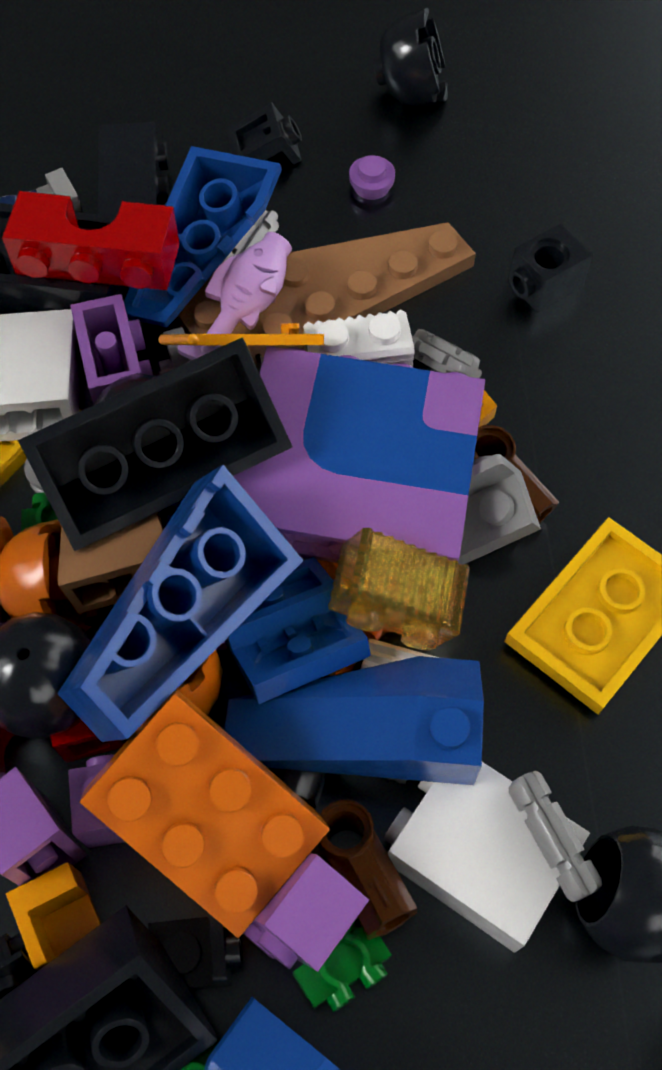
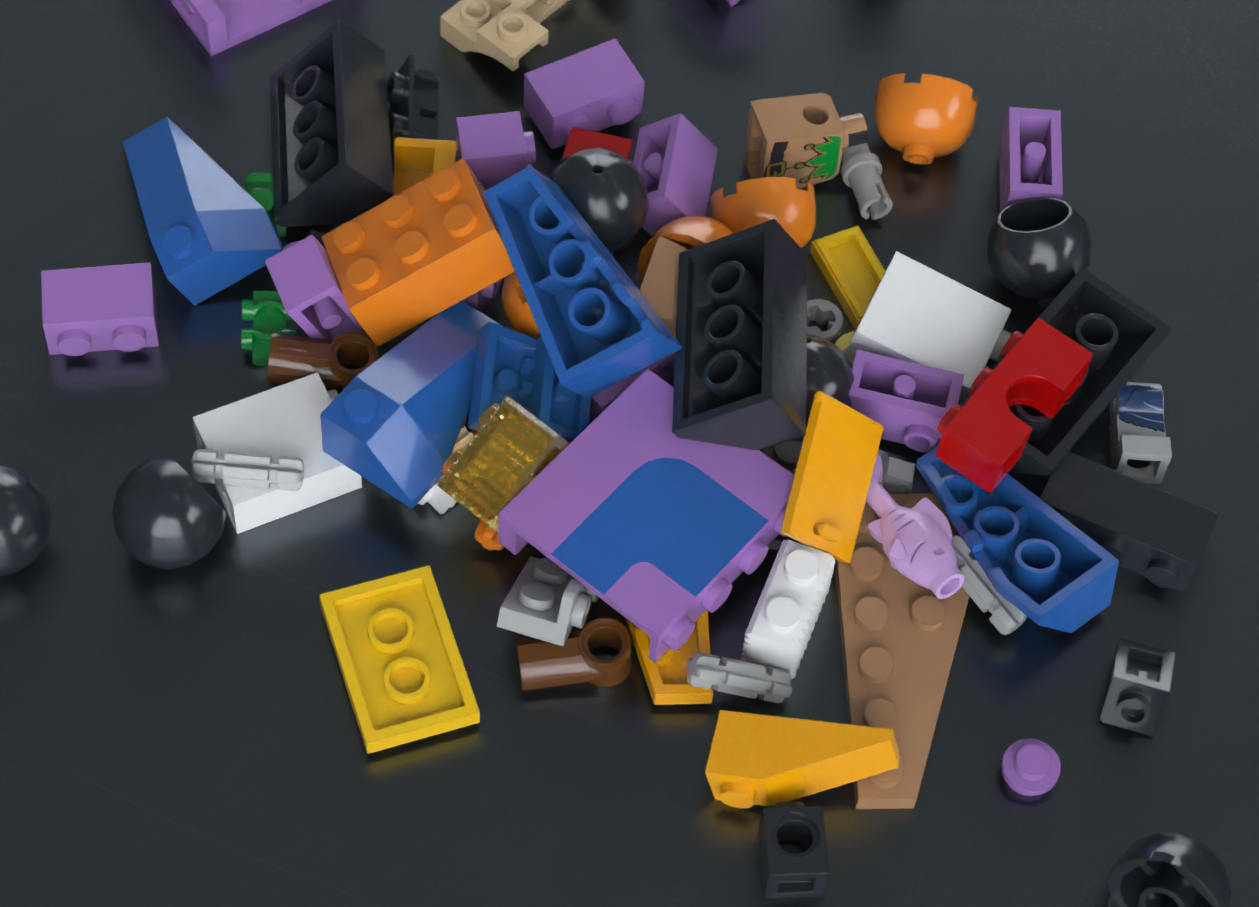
camera: 115 degrees right, 5 degrees down
none -> light orange slope [705,710,900,809]

